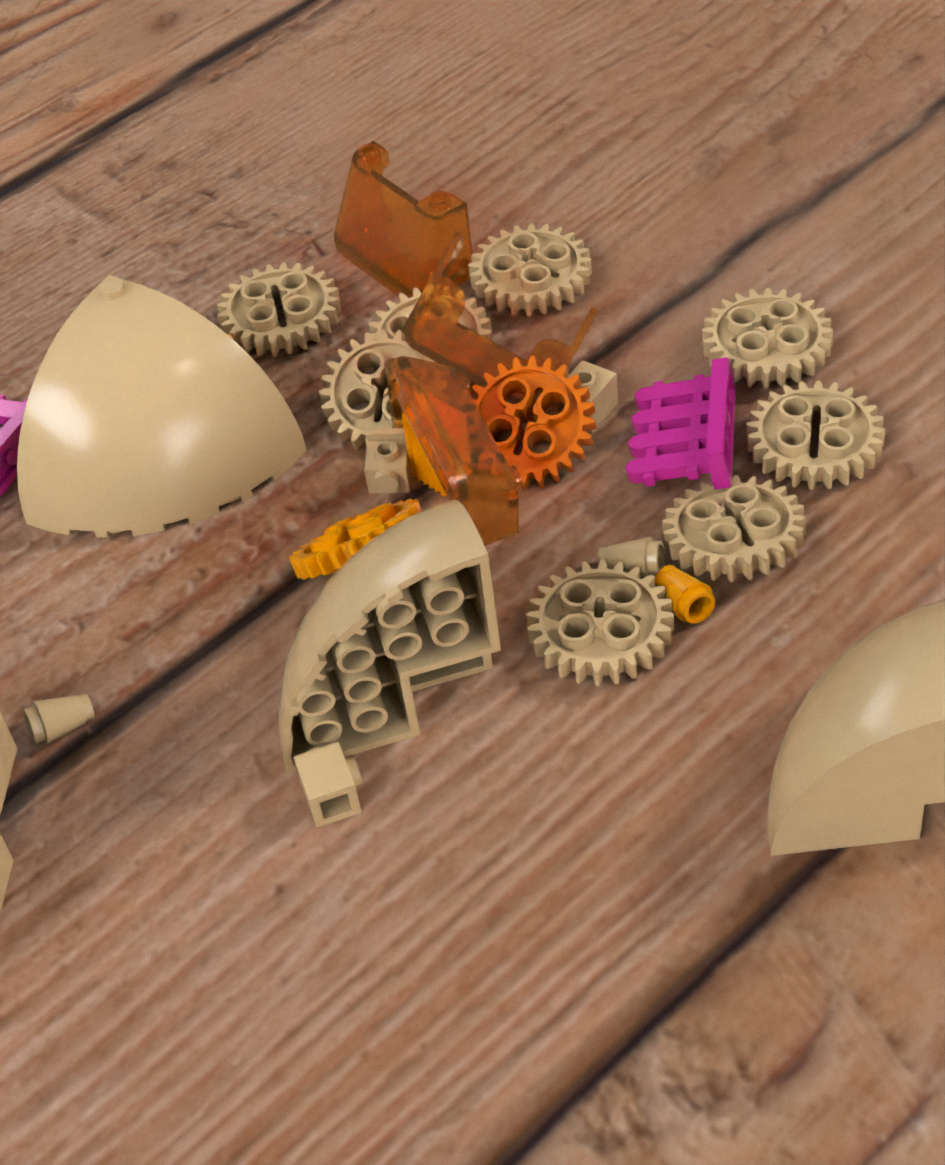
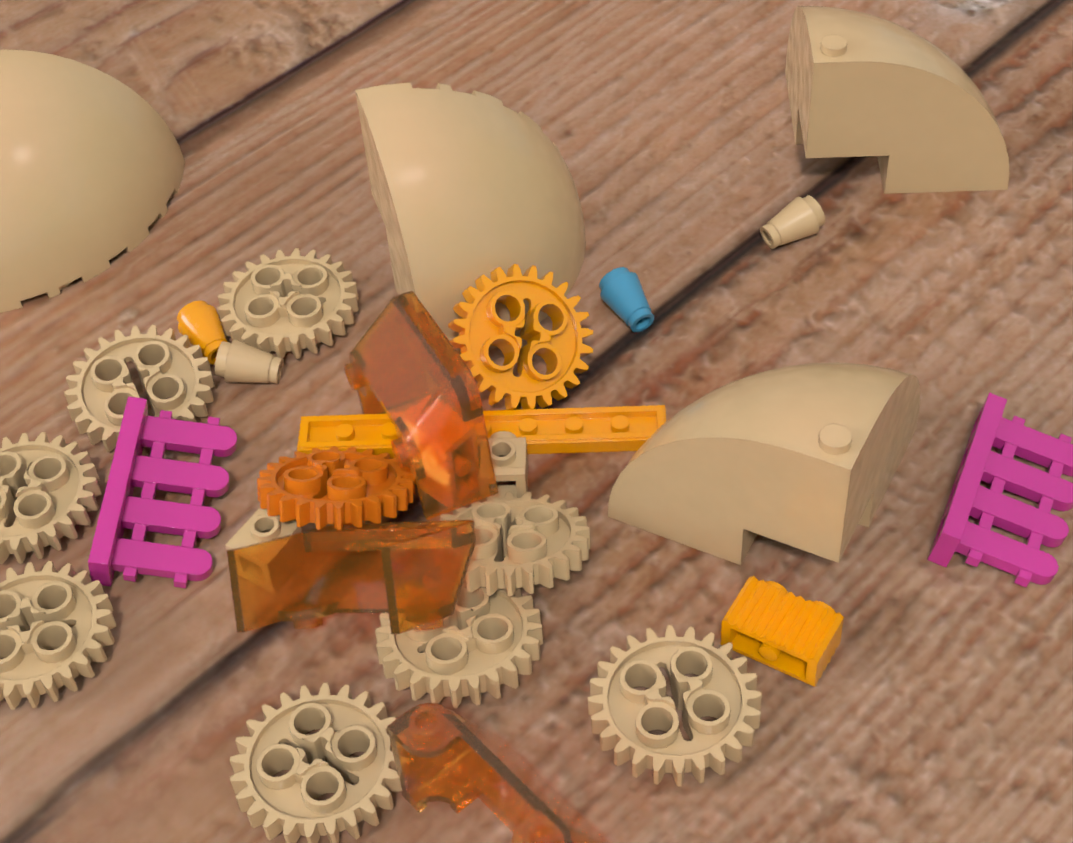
camera: 175 degrees right, 0 degrees up
none -> light orange tile [297,405,666,458]
none -> dark azure cone [599,267,654,332]

